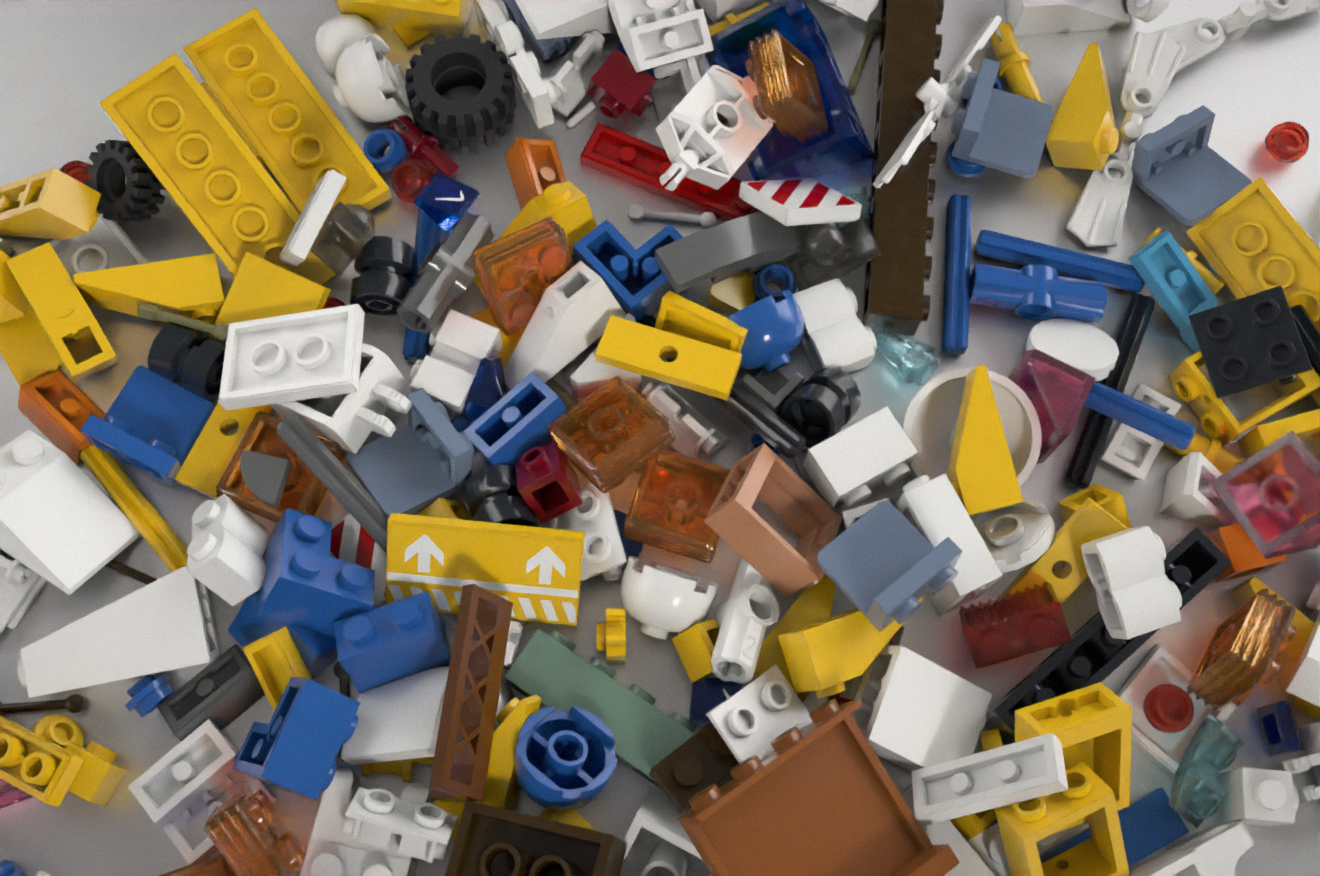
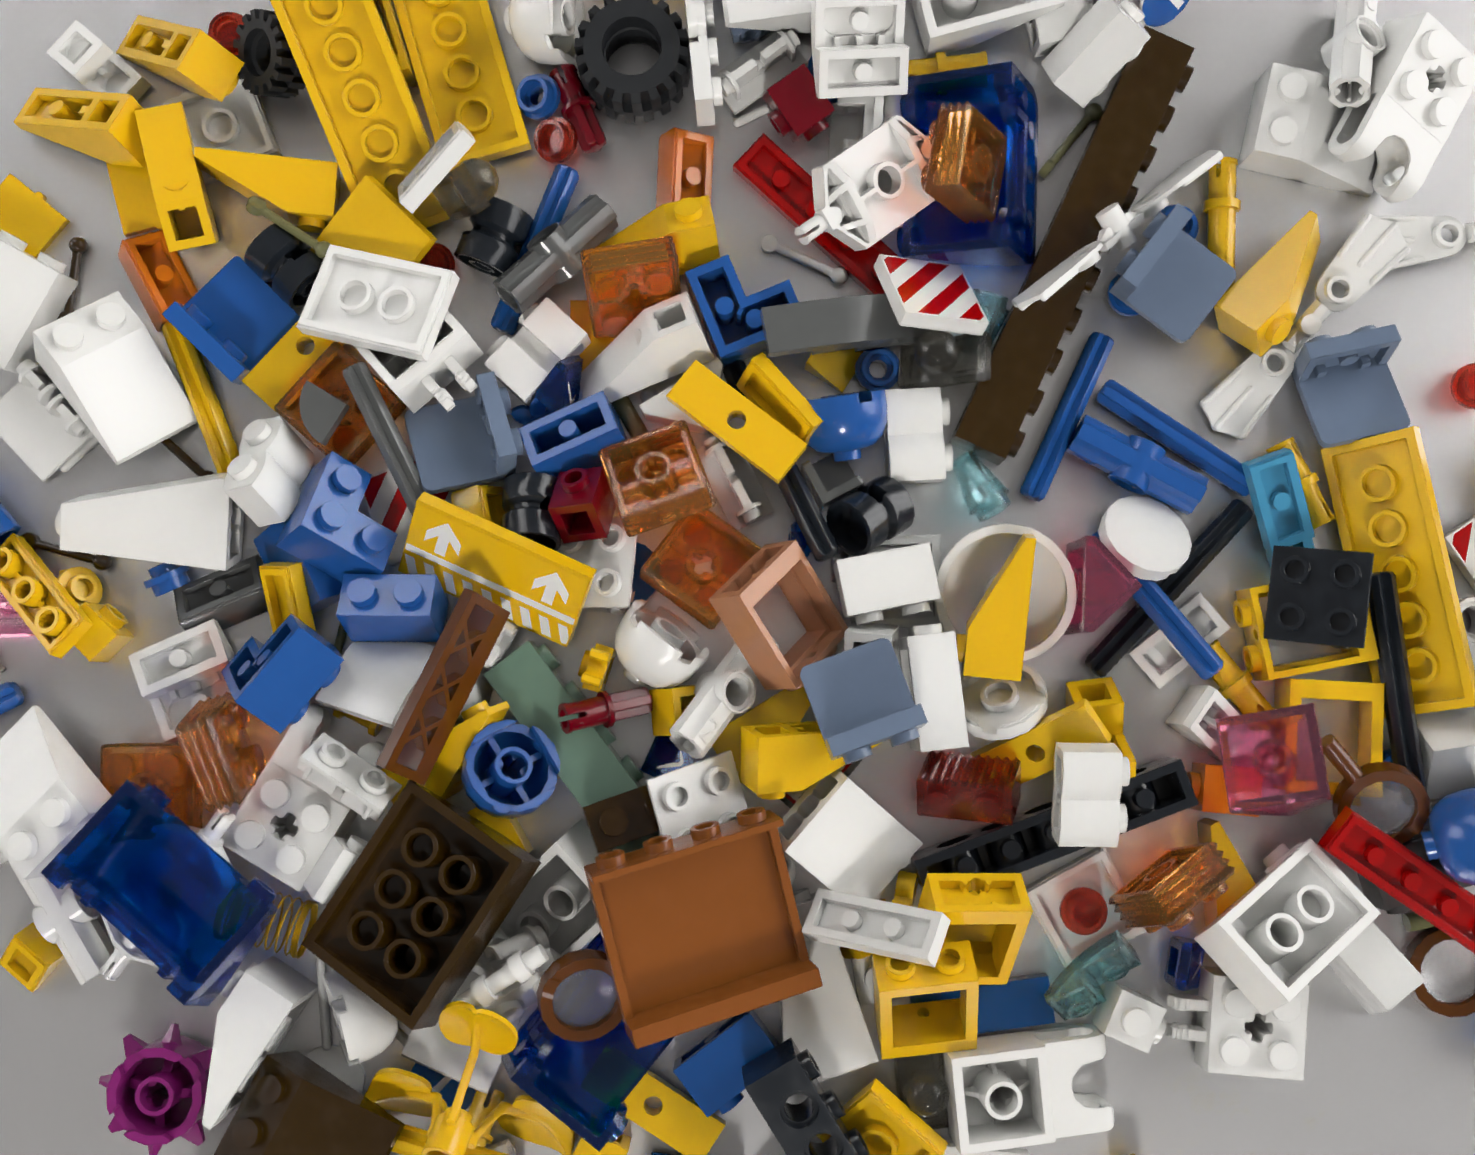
camera: 25 degrees right, 15 degrees up
clear blue slope [413,172,480,232] -> none
none -> dark red axle [558,687,653,734]

